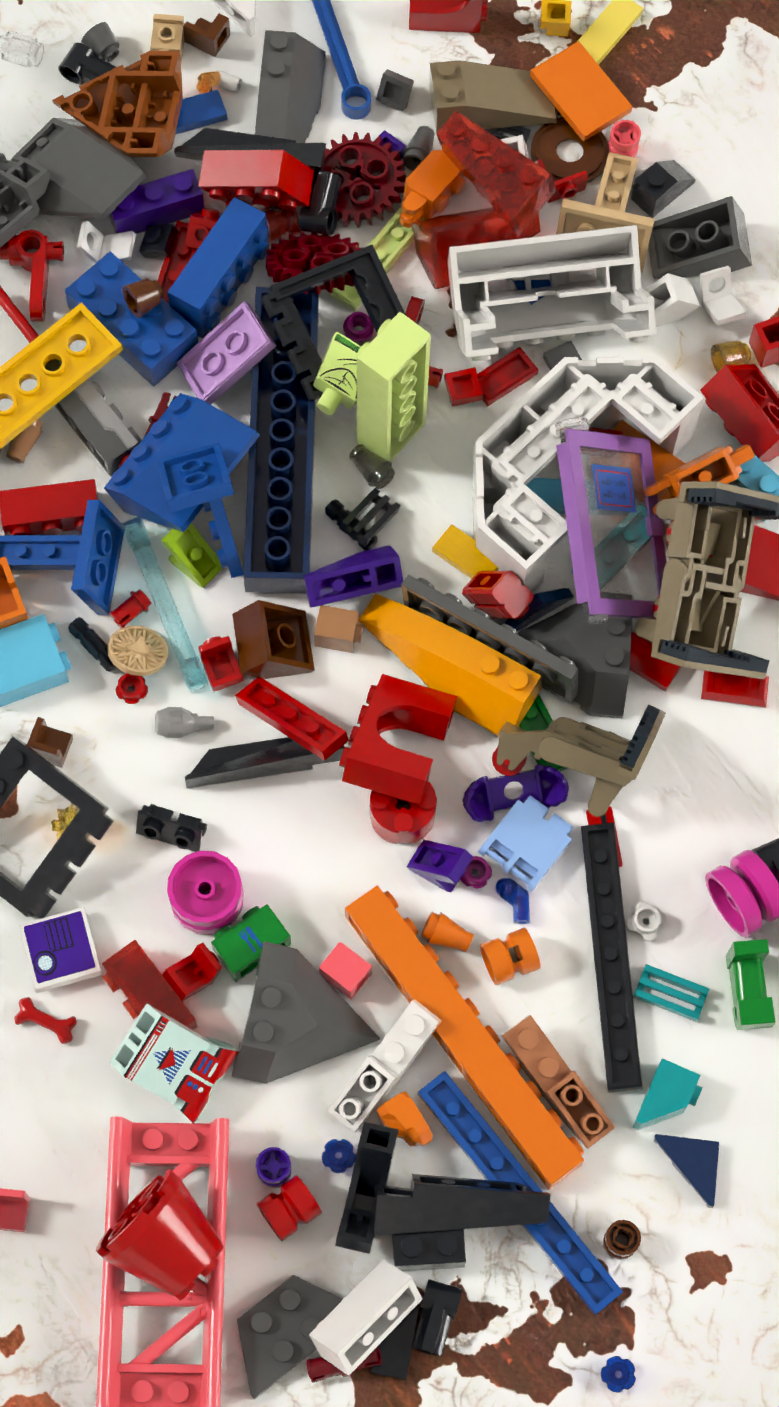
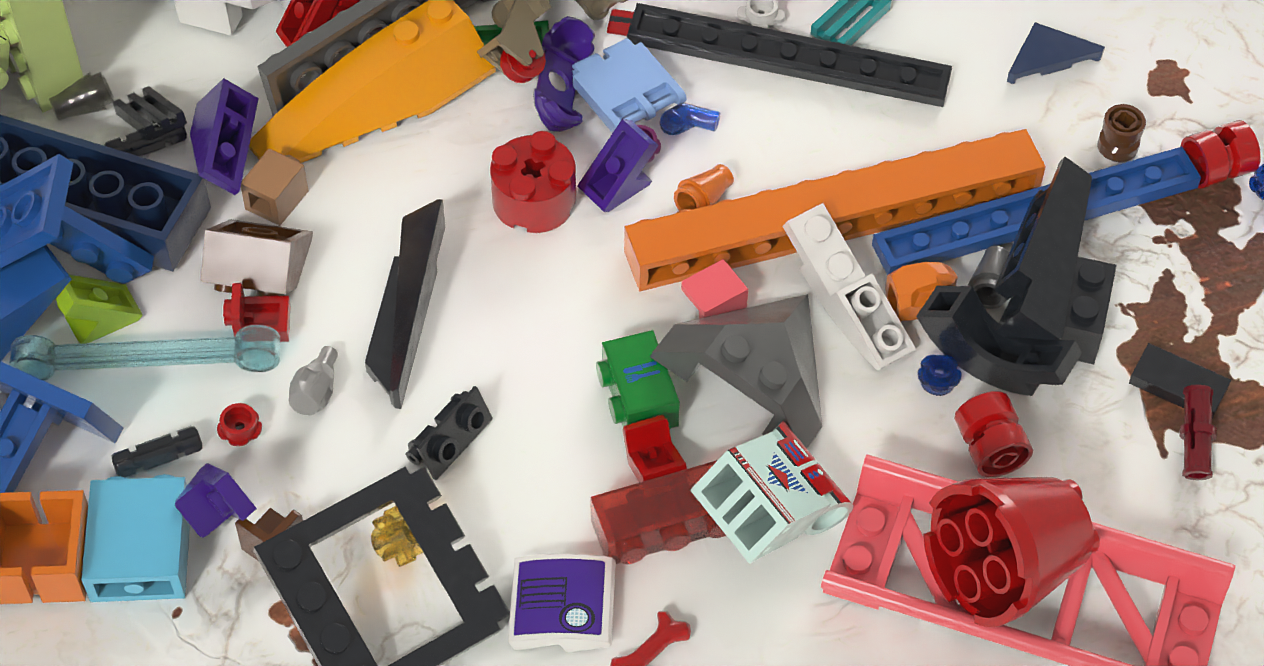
camera: 70 degrees left, 15 degrees down
tan wheel [107,626,169,676] -> none
red pin [109,589,152,628] -> none
dark pink wheel [167,851,244,935] -> none
red plate [235,676,349,761] -> none
dark grey wing [237,1275,342,1399] -> none
dark purple wheel [256,1147,292,1188] -> none
white brick [309,1259,422,1376] -> none
red arch [339,674,458,805] -> none
black piece [412,1279,462,1357] -> none
yellow tile [432,524,499,579] -> none
orange wheel [480,927,541,986] -> none
nougat slope [501,1015,615,1149] -> none
teal slope [632,1058,703,1130] -> none
none -> dark purple slope [175,463,257,538]
none -> dark grey cone [968,246,1009,309]
none -> red wheel [1180,120,1261,189]

